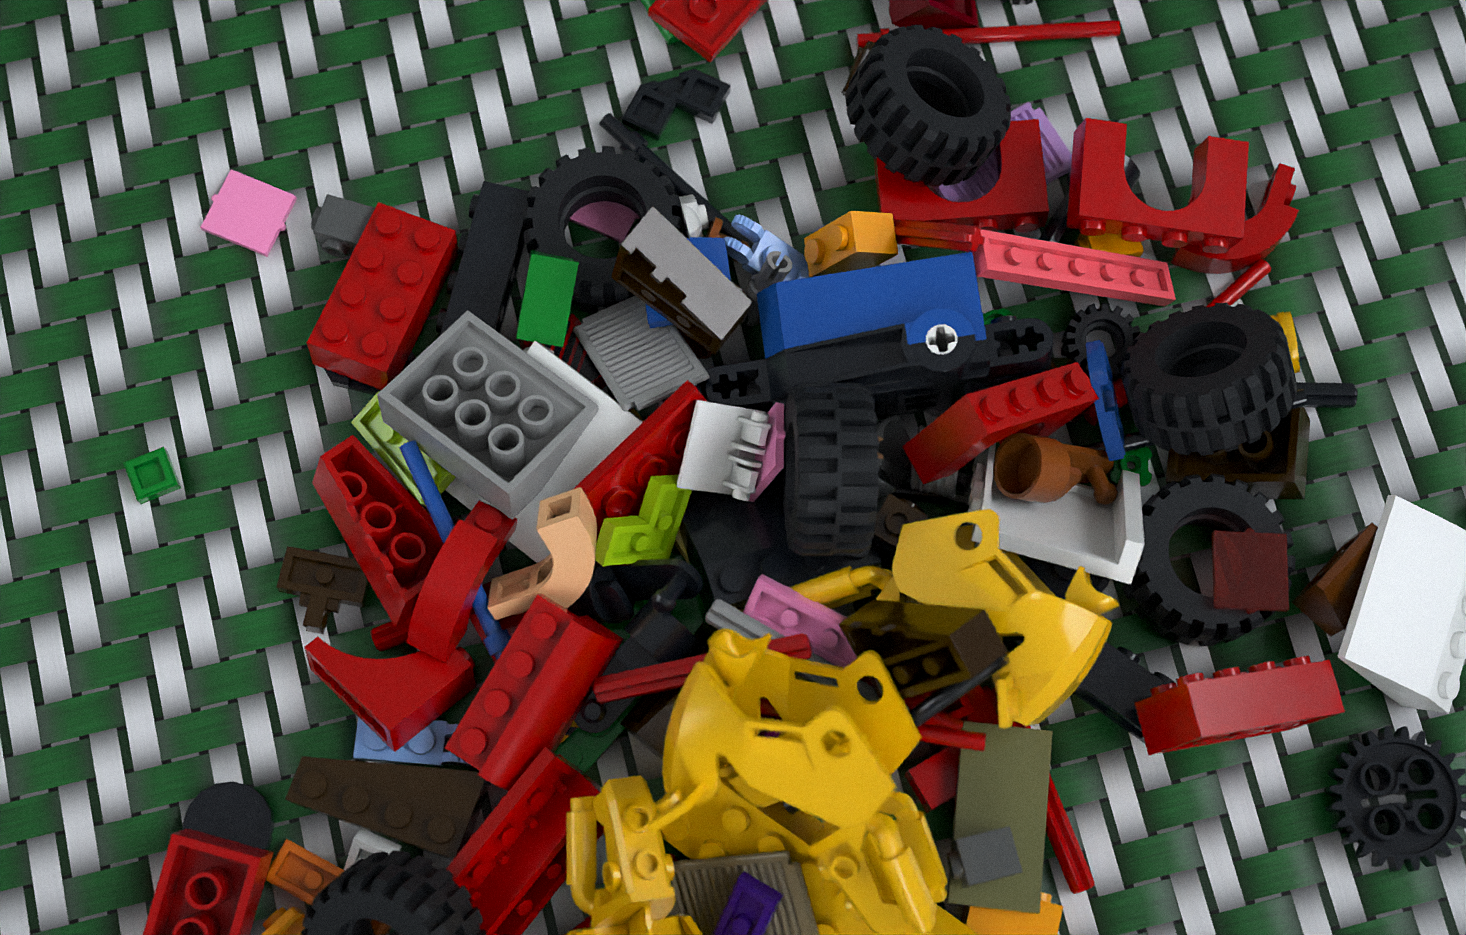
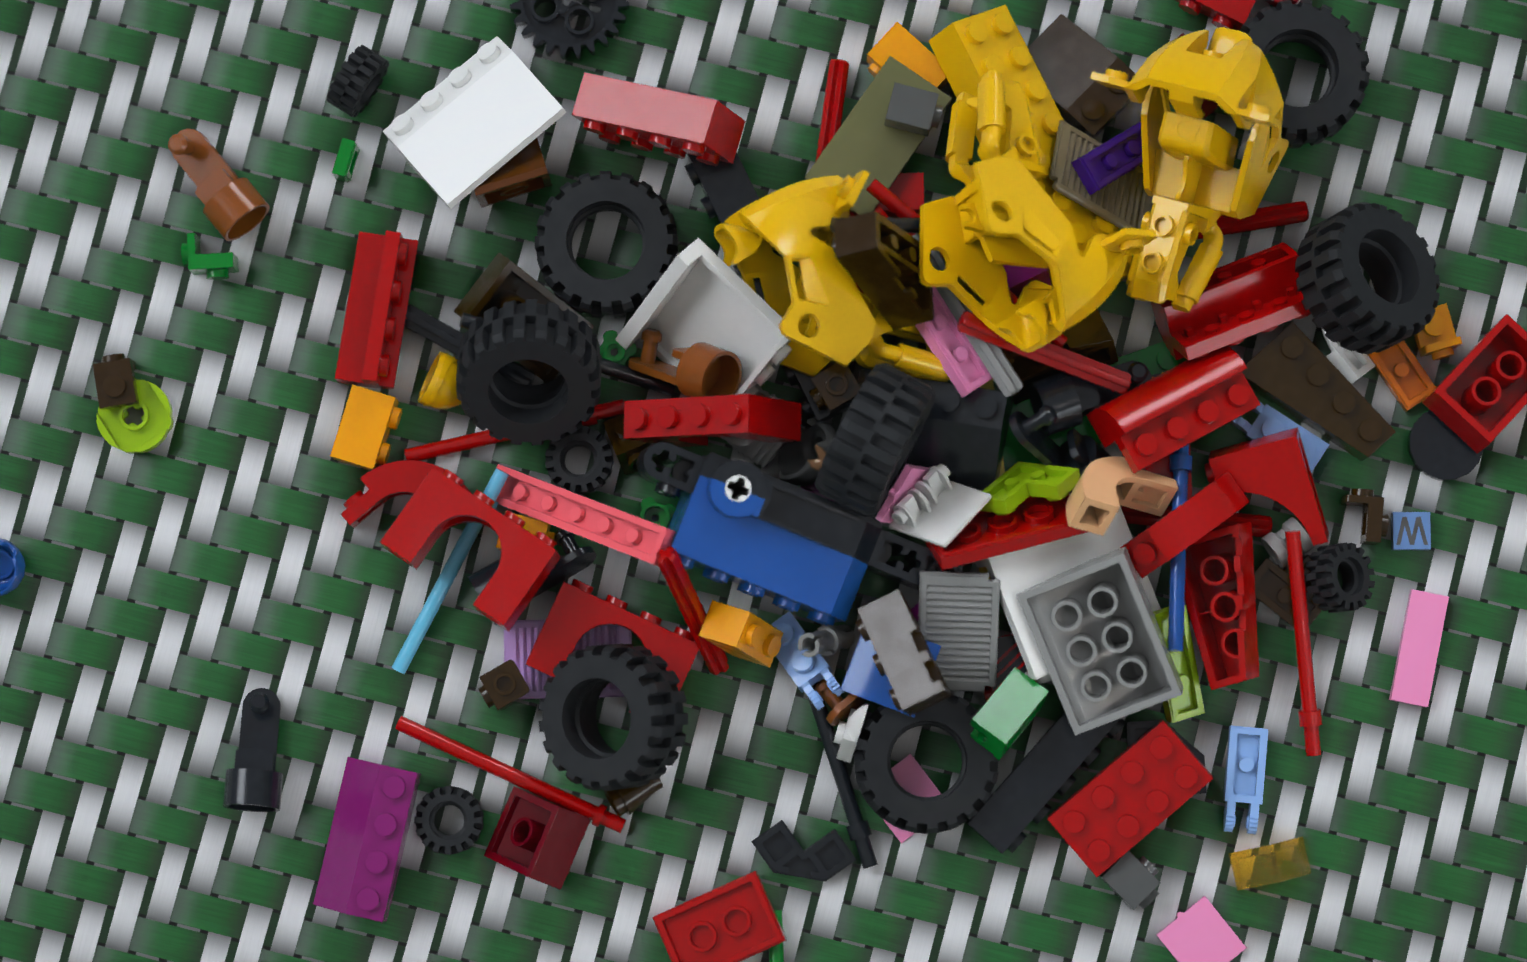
camera: 145 degrees left, 10 degrees up
green tile [123,447,181,504] -> none
blue tile [1086,340,1126,461] -> none
clear red piece [1212,528,1289,614] -> none
none -> light orange brick [330,384,402,471]
none -> red brick [335,230,418,389]
none -> medium azure bar [392,468,509,674]
none -> dark brown bracket [478,660,530,711]
none -> light blue hinge [1223,725,1268,834]
none -> clear yellow slope [1228,836,1311,890]
none -> light grey wheel [1261,517,1314,569]
none -> red bar [1285,530,1322,756]
none -> black tyre [1305,542,1375,613]
none -> dark brown bracket [1341,489,1389,545]
none -> bright pink tile [1389,589,1449,708]
none -> medium blue tile [1391,512,1431,550]

